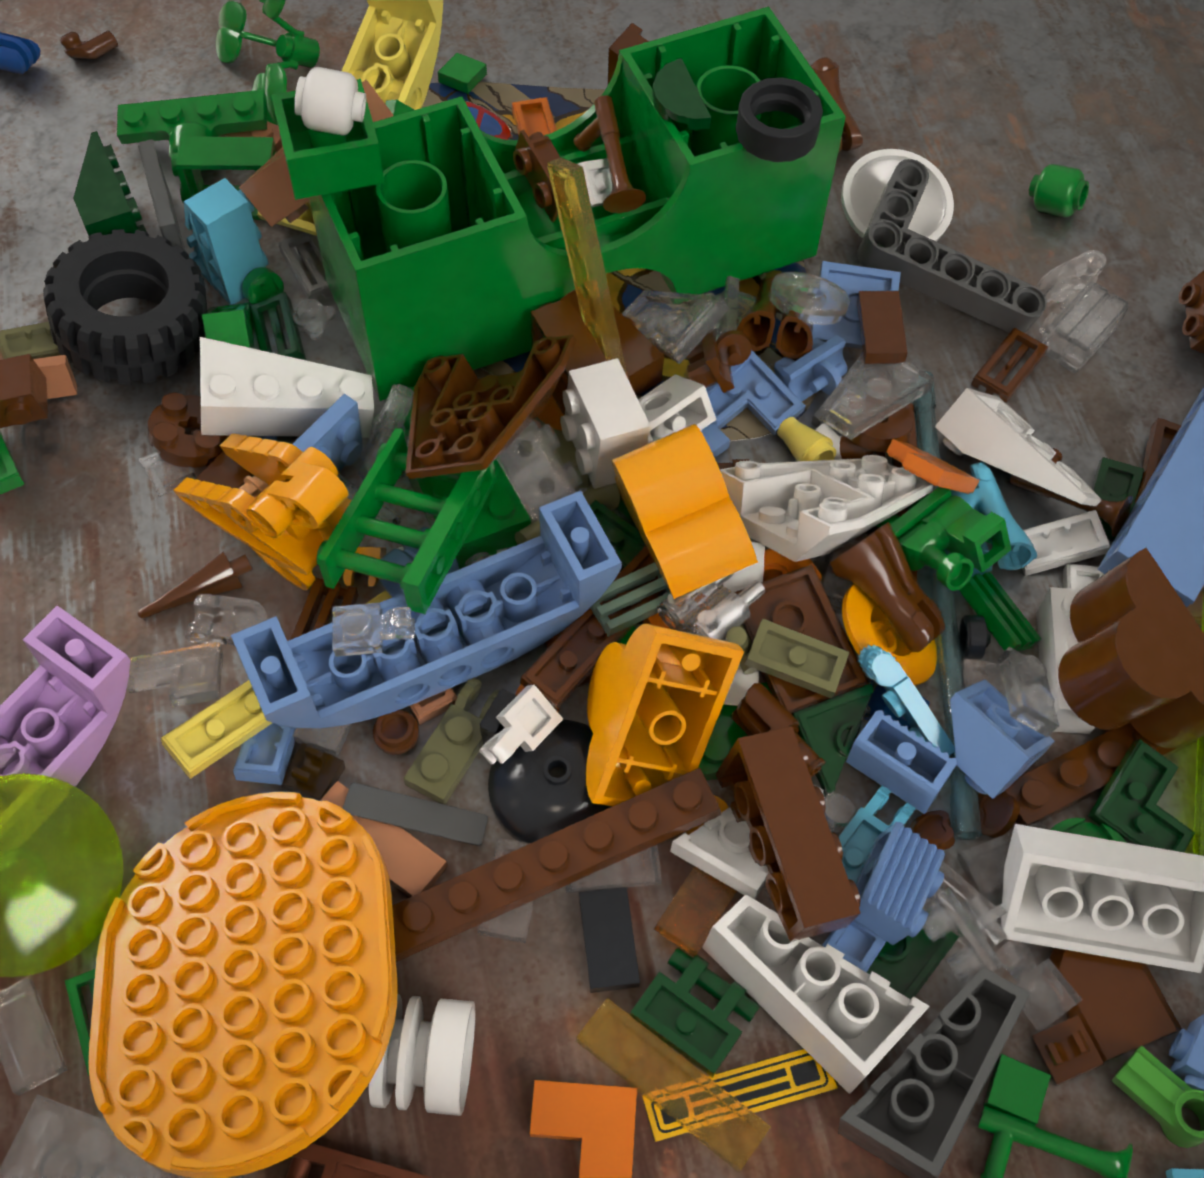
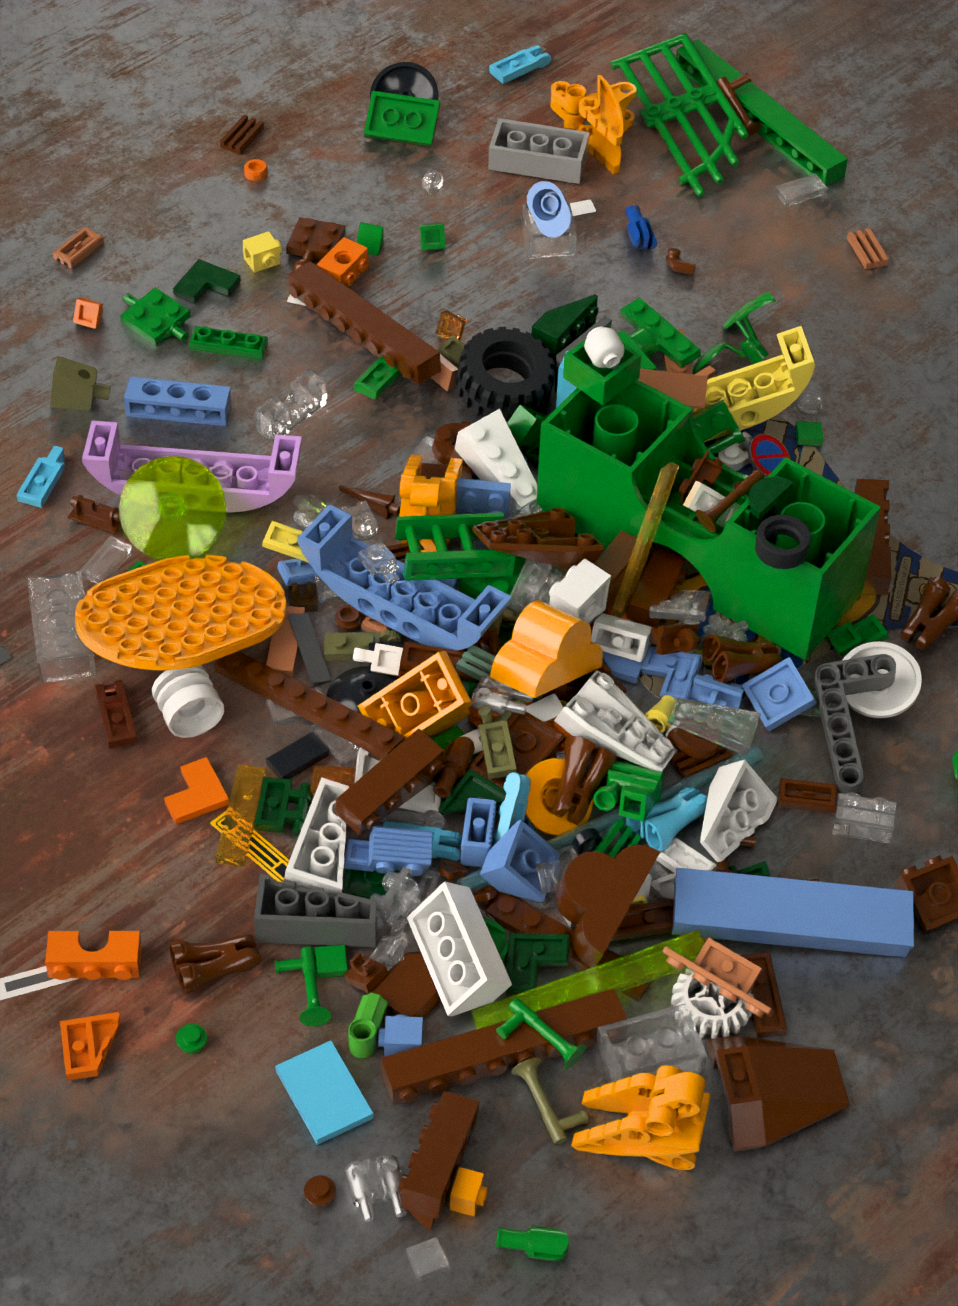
camera: 60 degrees right, 10 degrees down
clear tile [769,272,851,325] -> none
reddish brown tile [857,291,908,364] -> none
orange tile [887,439,980,494] -> none
clear plate [1036,250,1107,303] -> none

